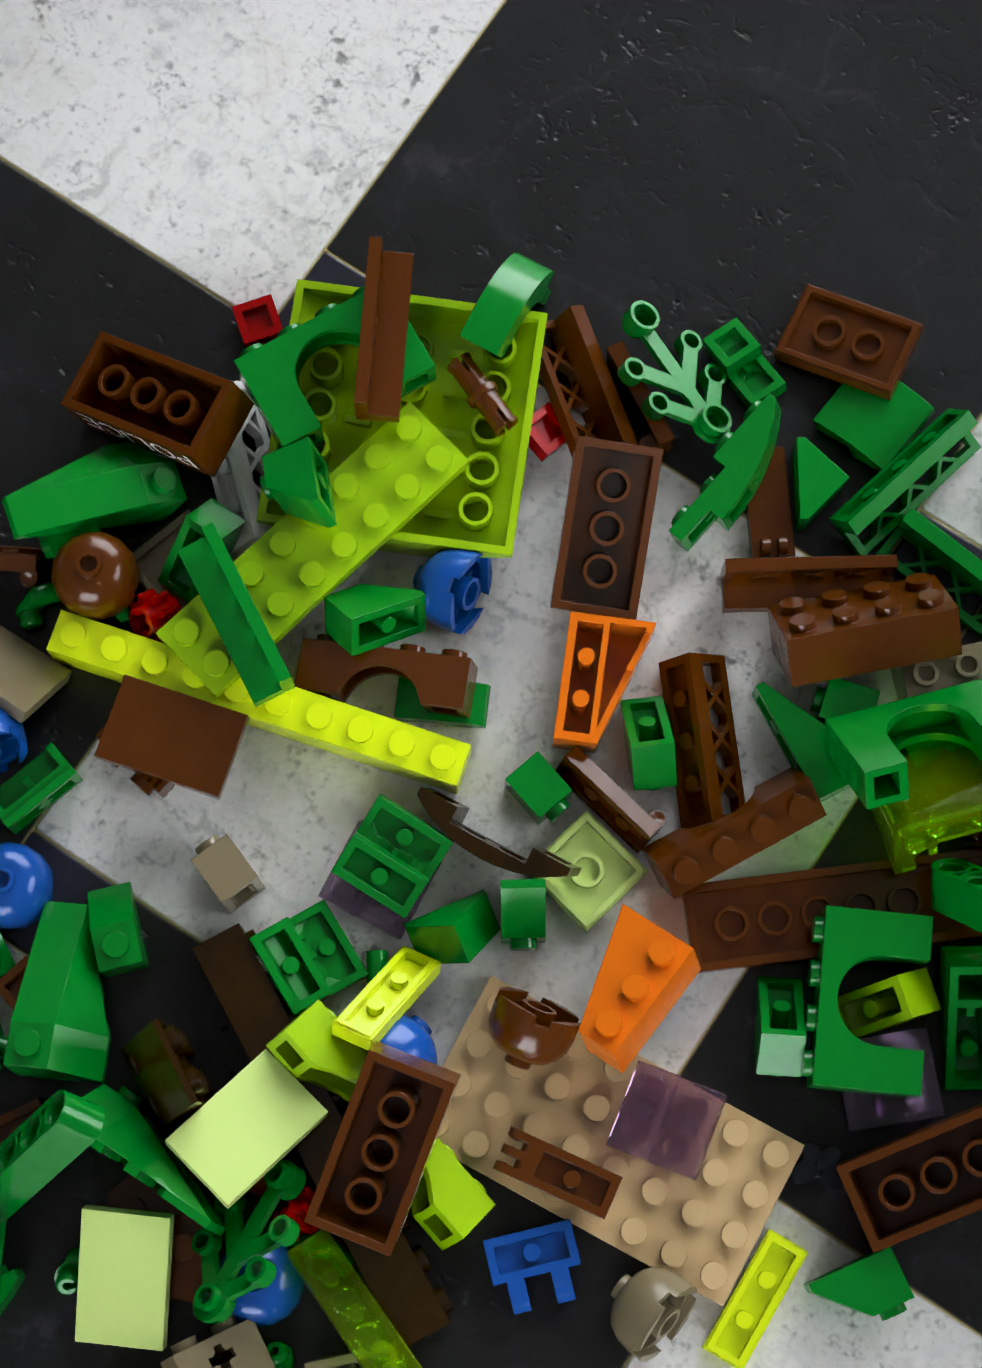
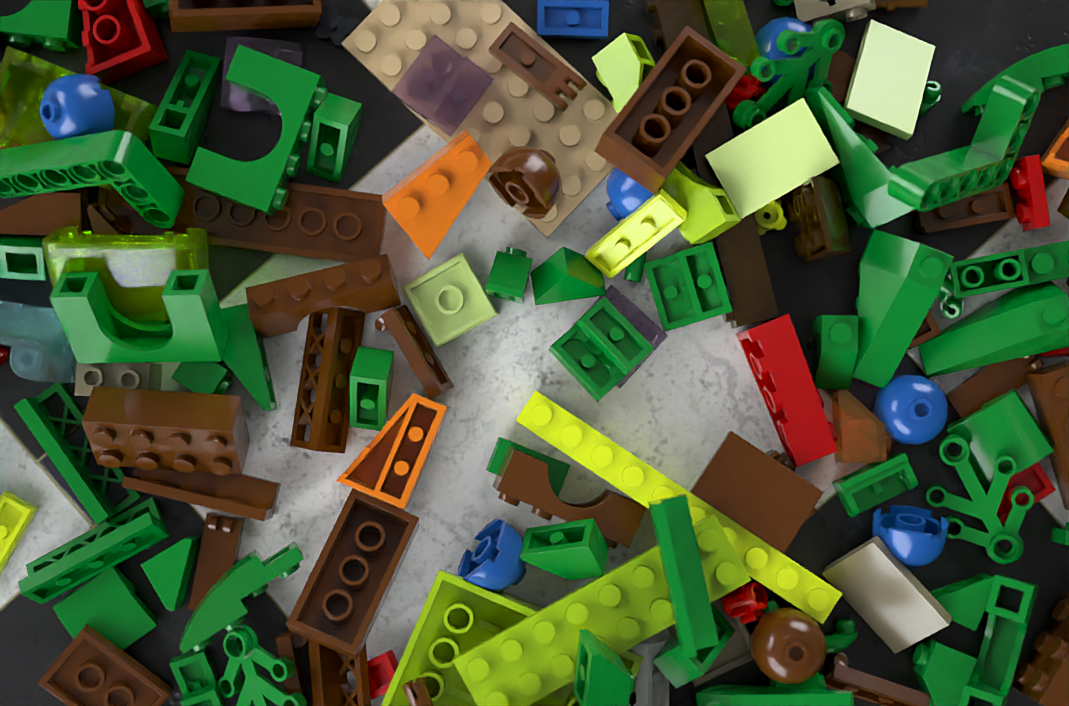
camera: 165 degrees left, 10 degrees up
dark tan brick [191,834,265,914] -> none
dark brown slope [417,787,582,877] -> none
green brick [505,751,572,825] -> none
lime slope [837,967,941,1038] -> none
none -> red wedge [736,314,838,467]
none -> neon yellow plate [753,198,787,236]
none -> clear orange slope [832,390,891,463]

